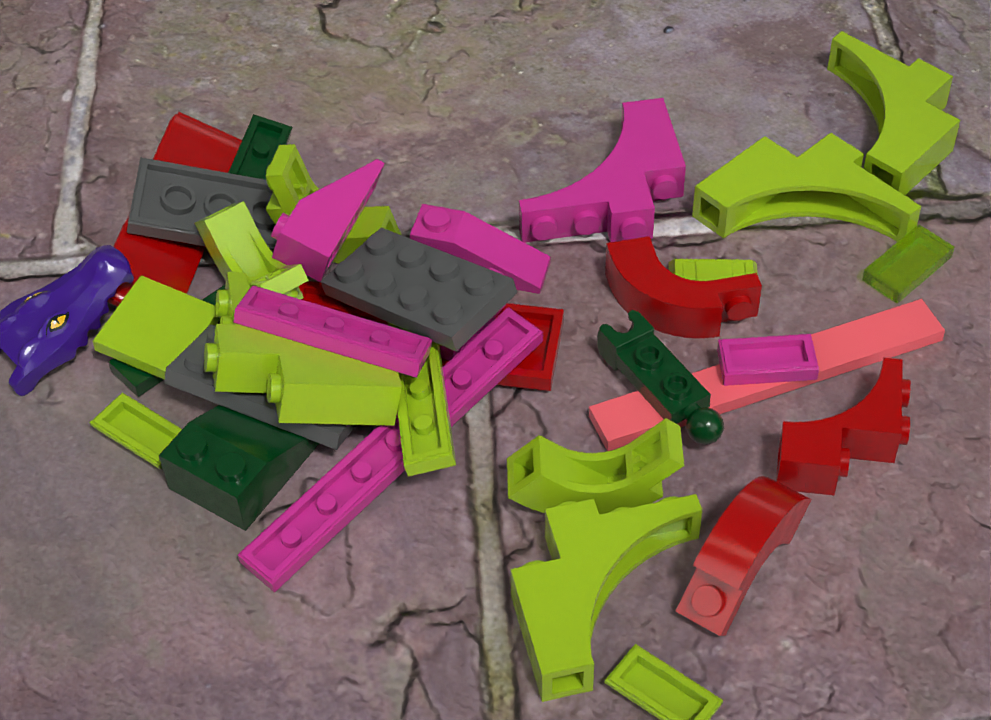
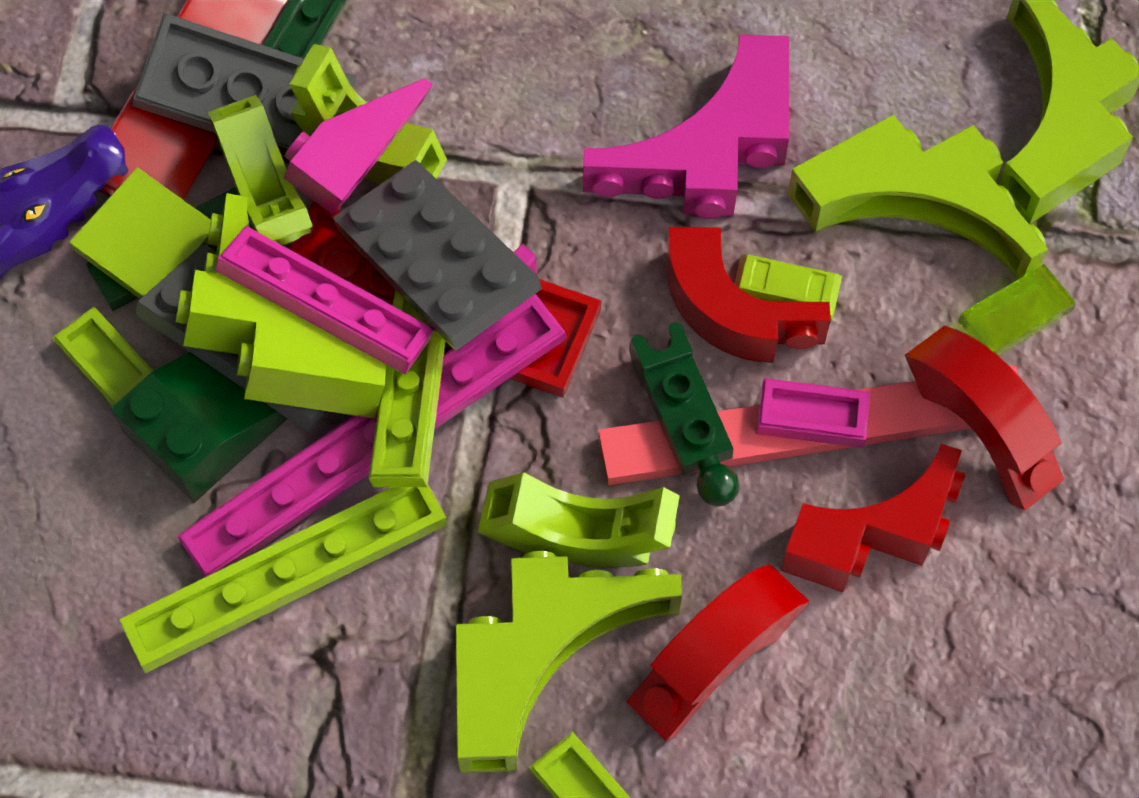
camera: 10 degrees right, 15 degrees up
dark pink slope [410,204,551,294] -> none
none -> lime plate [119,484,447,674]
none -> red arch [905,325,1064,511]

